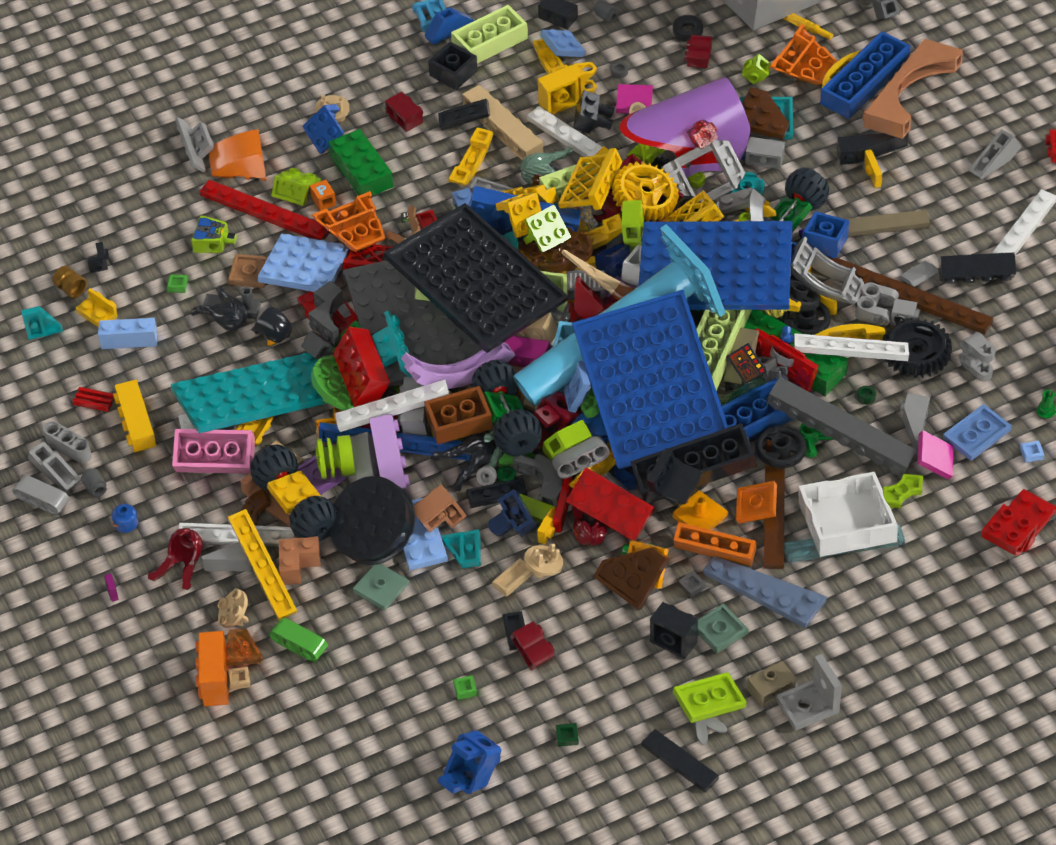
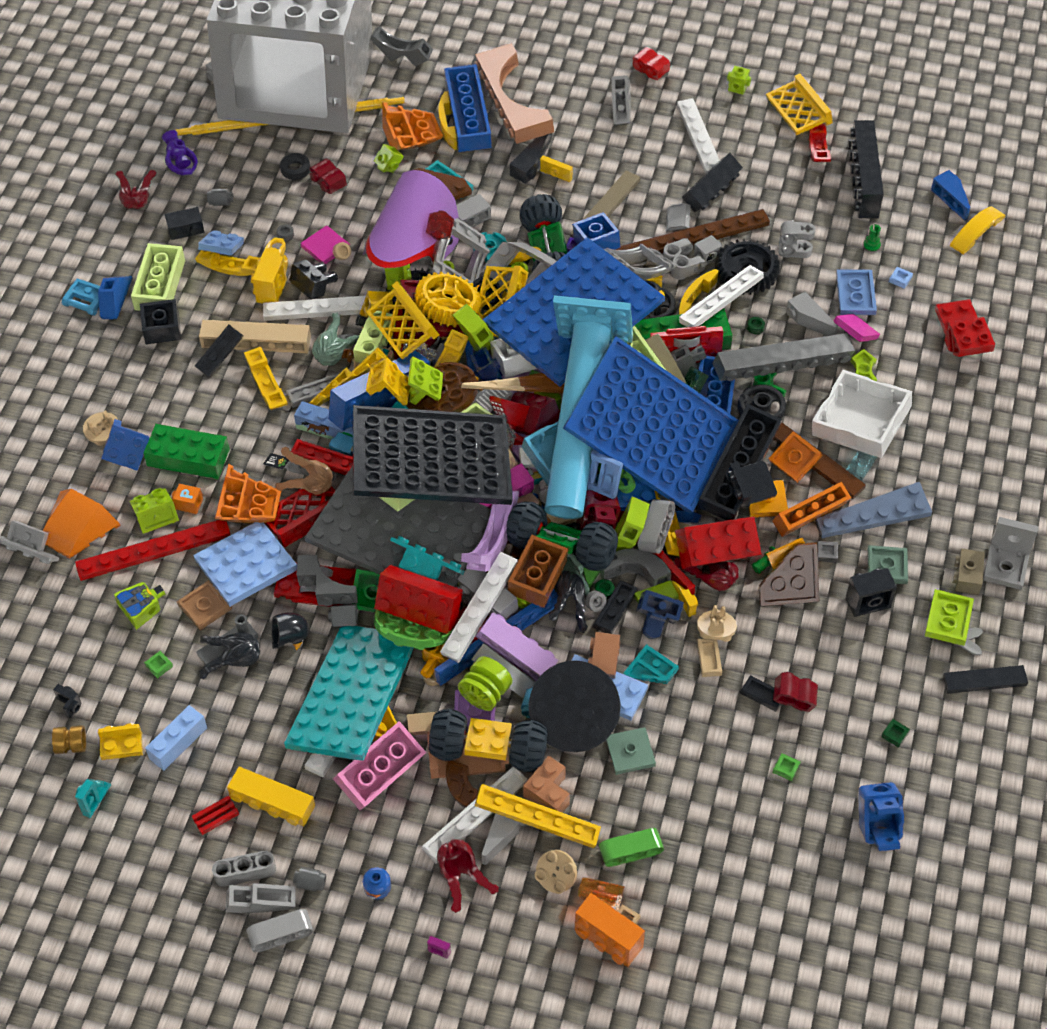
camera: 50 degrees left, 5 degrees up
dark red brick [385,91,423,132] -> none
piece [727,343,767,385] -> none
blue arm [781,326,794,345] -> none

